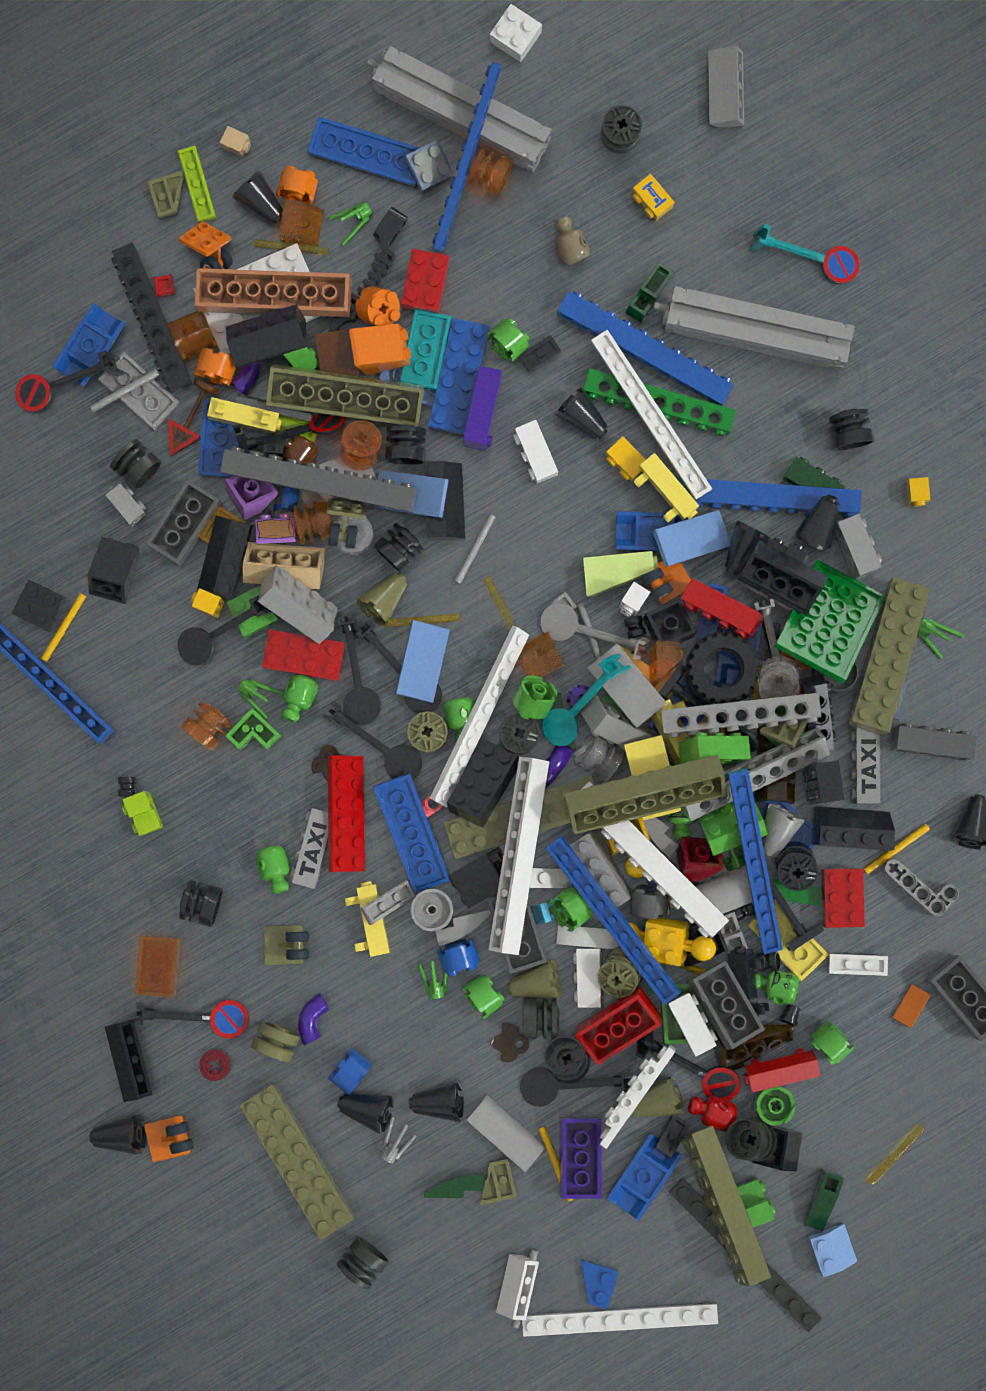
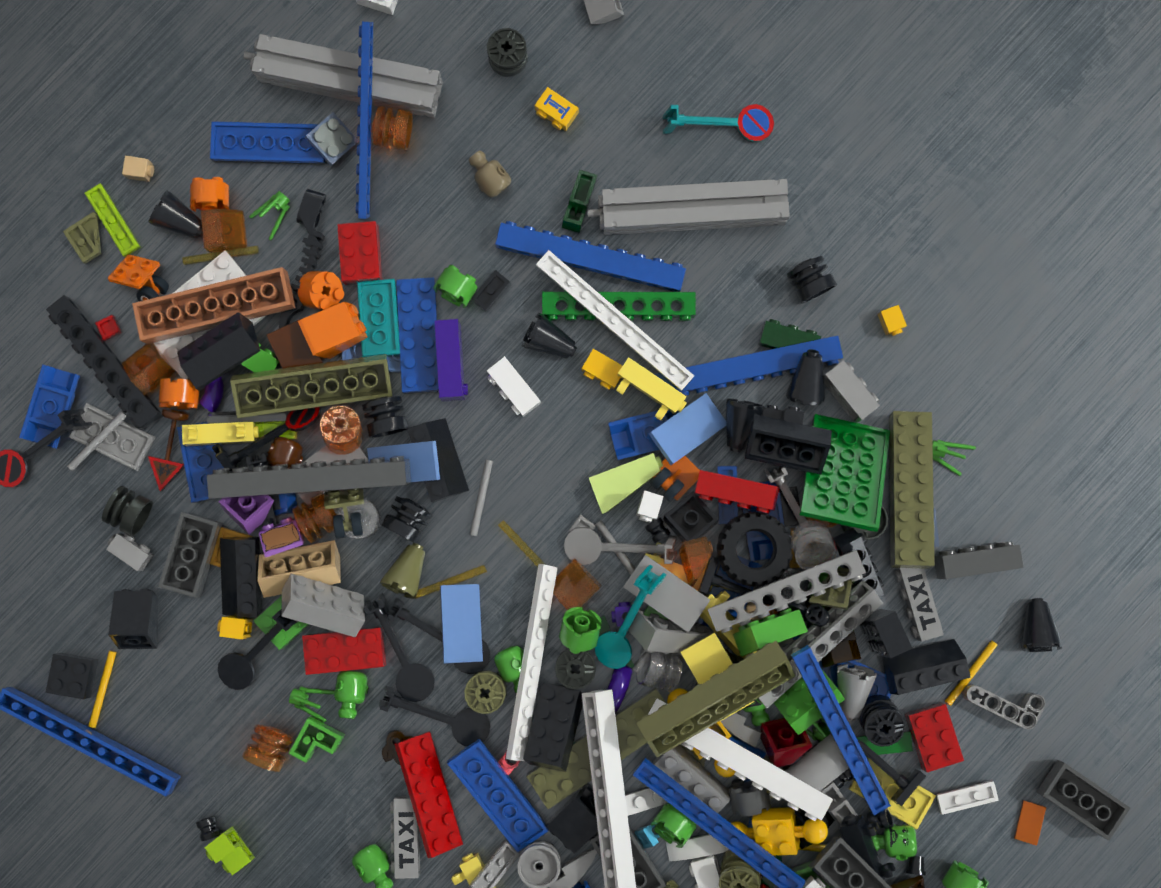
camera: 15 degrees left, 0 degrees up
none -> black wheel [805,604,830,627]

